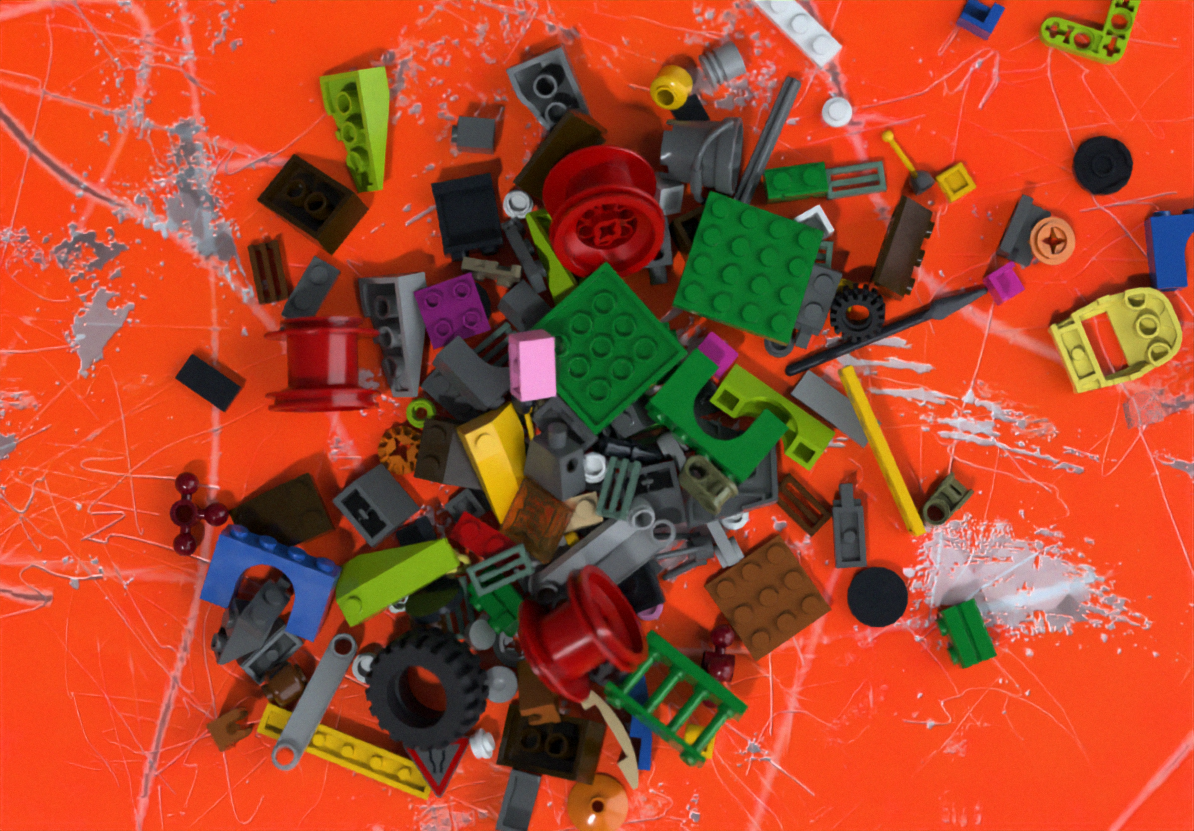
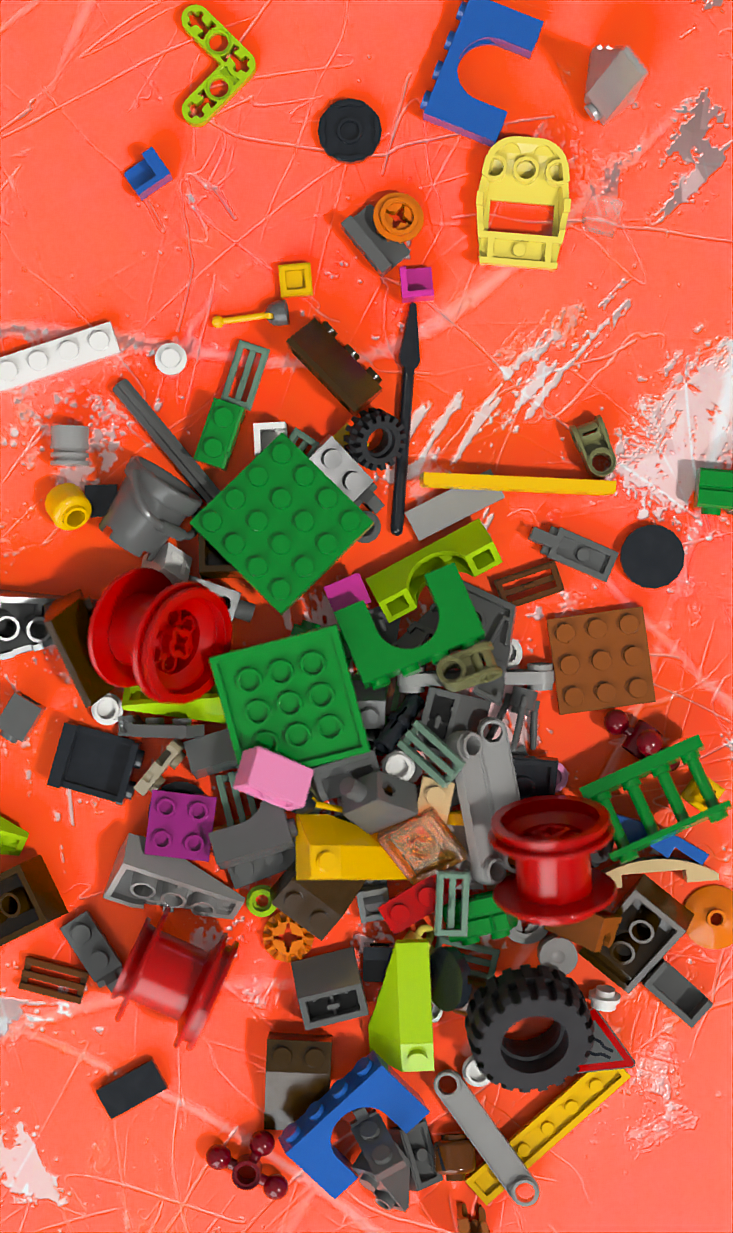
camera: 70 degrees left, 5 degrees up
white tile [464,619,496,651] -> none

